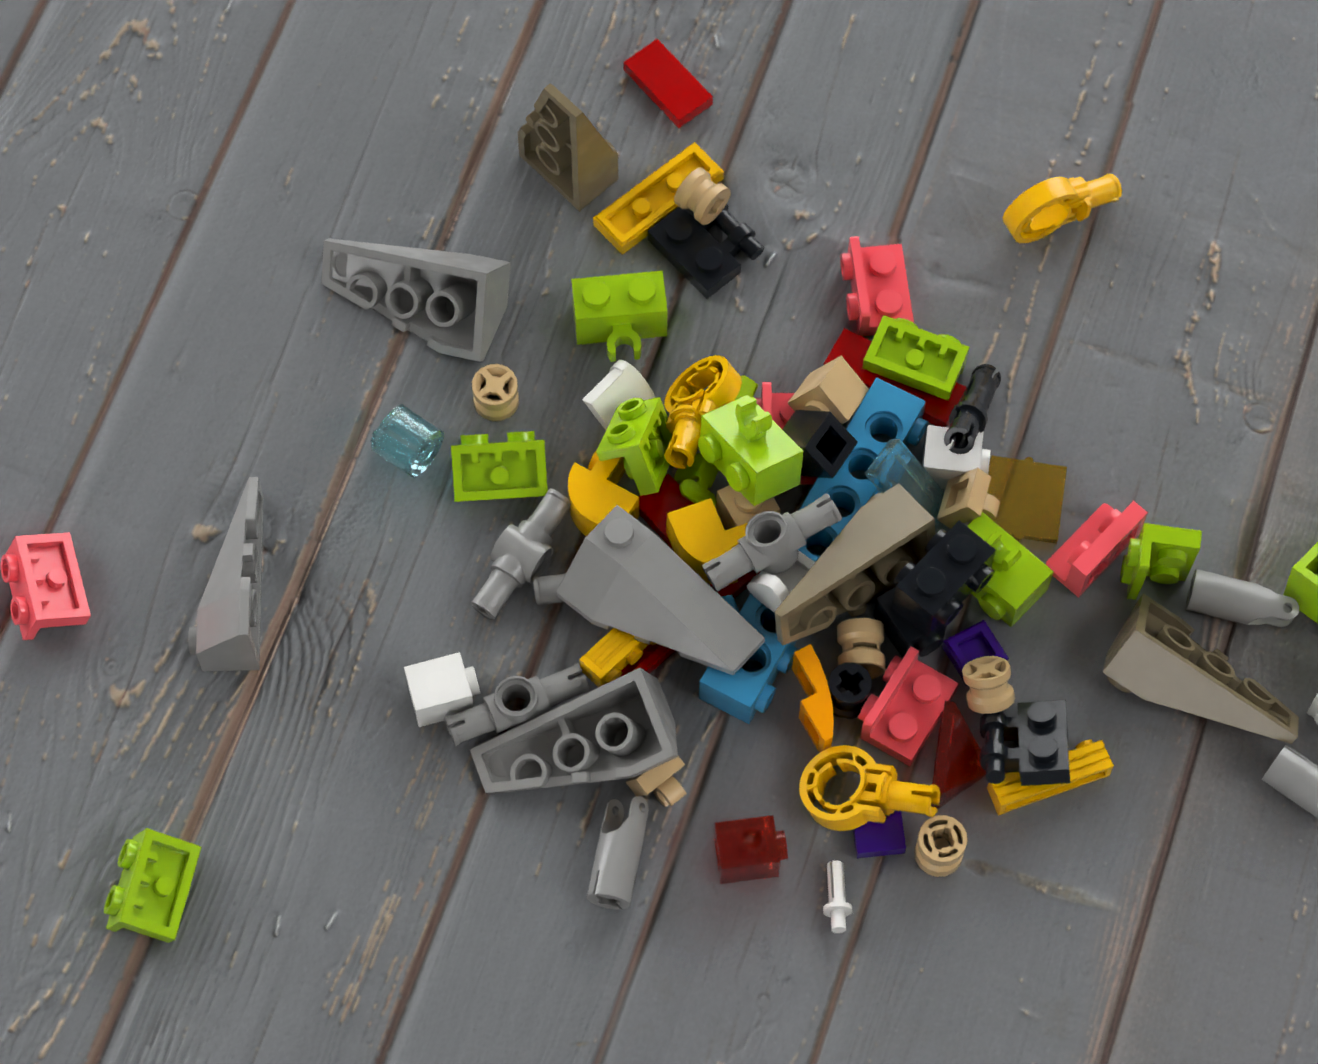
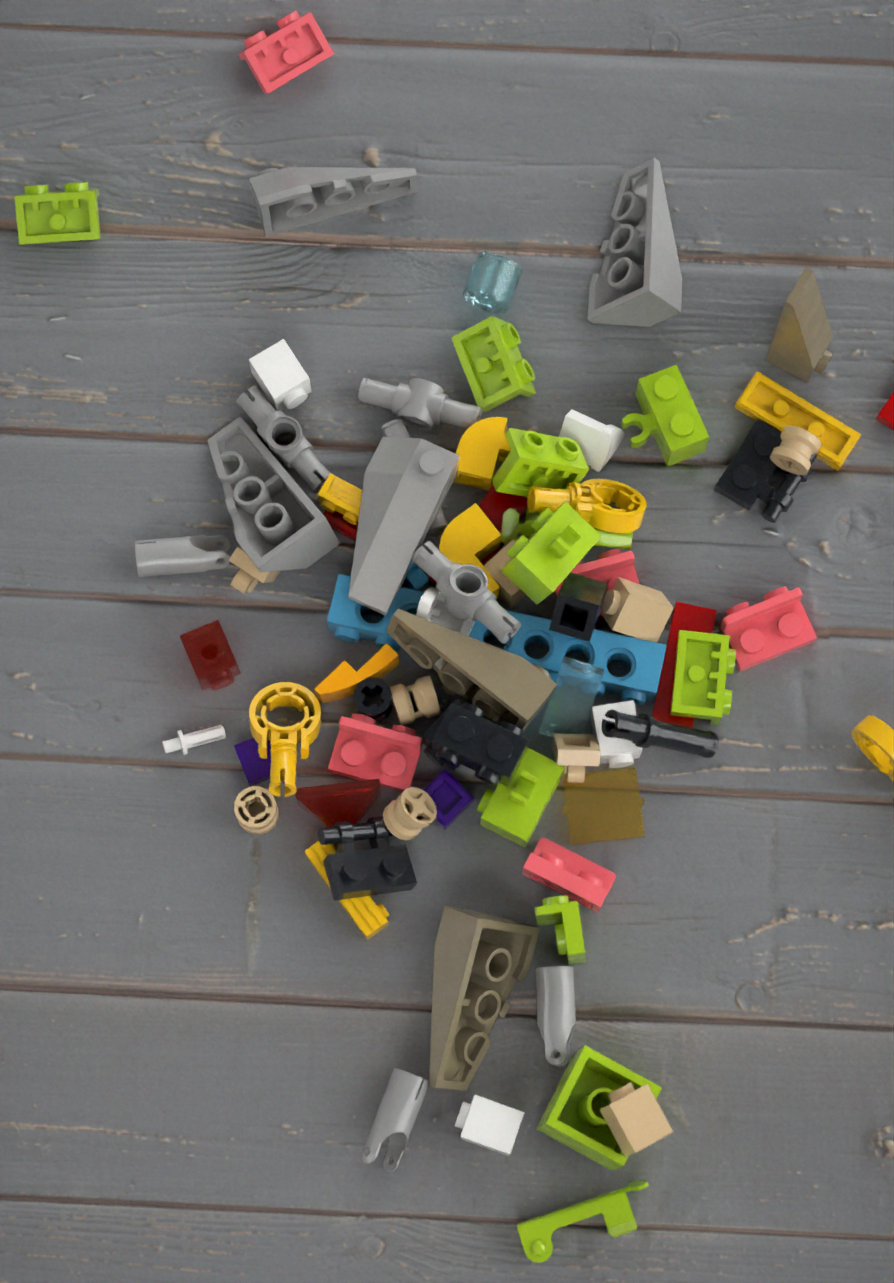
camera: 75 degrees right, 10 degrees up
tan wheel [472,364,519,421] -> none

